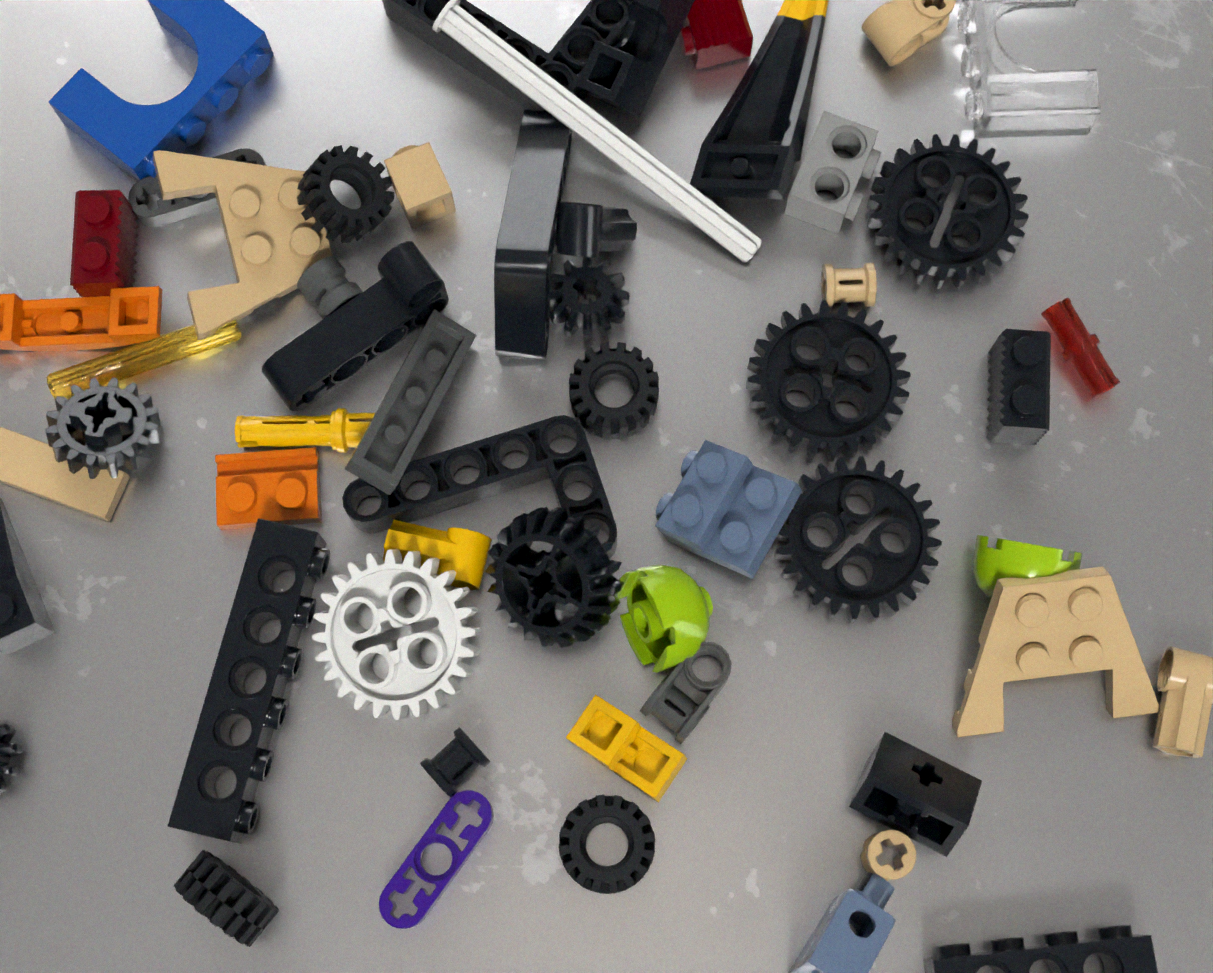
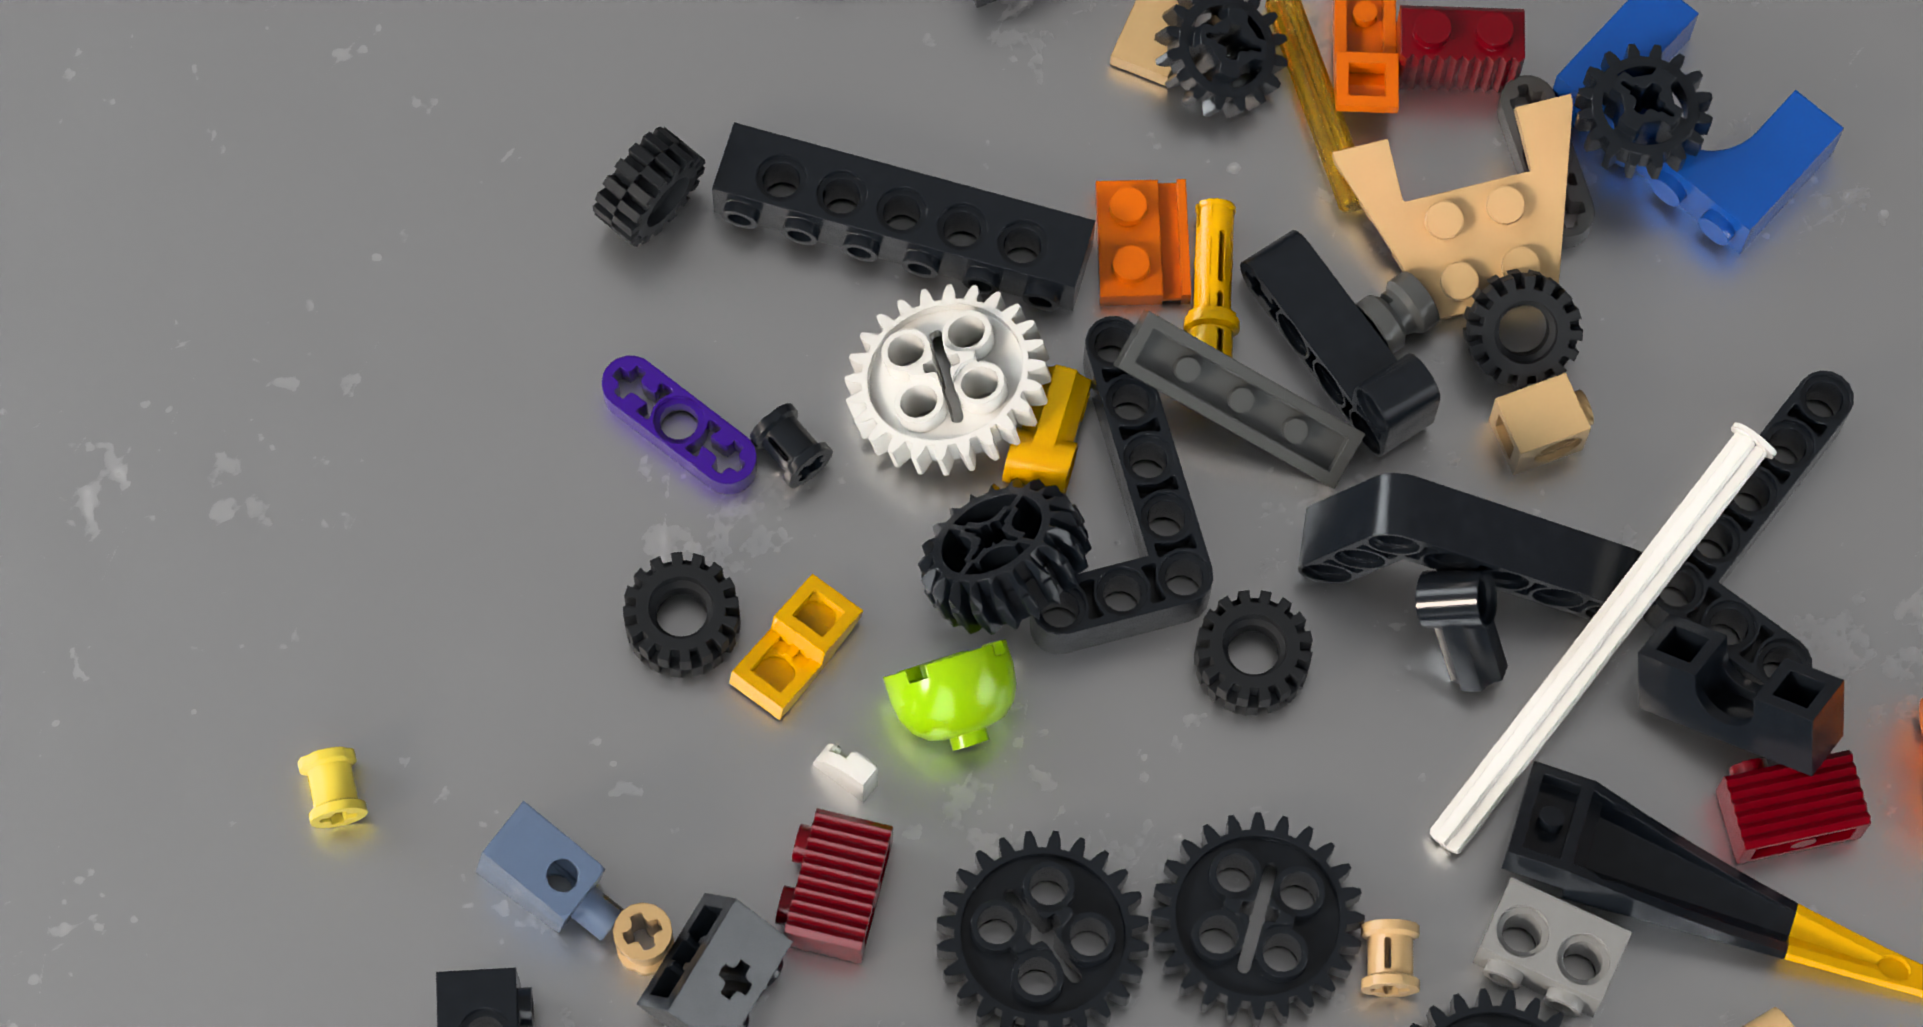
camera: 90 degrees right, 5 degrees down
black gear [550,257,630,342] -> none
dark grey piece [640,642,731,744] -> none
sand blue plate [655,440,802,579] -> none
none -> dark red brick [775,808,893,963]
none -> white tile [813,743,878,803]
none -> black gear [1574,43,1713,180]

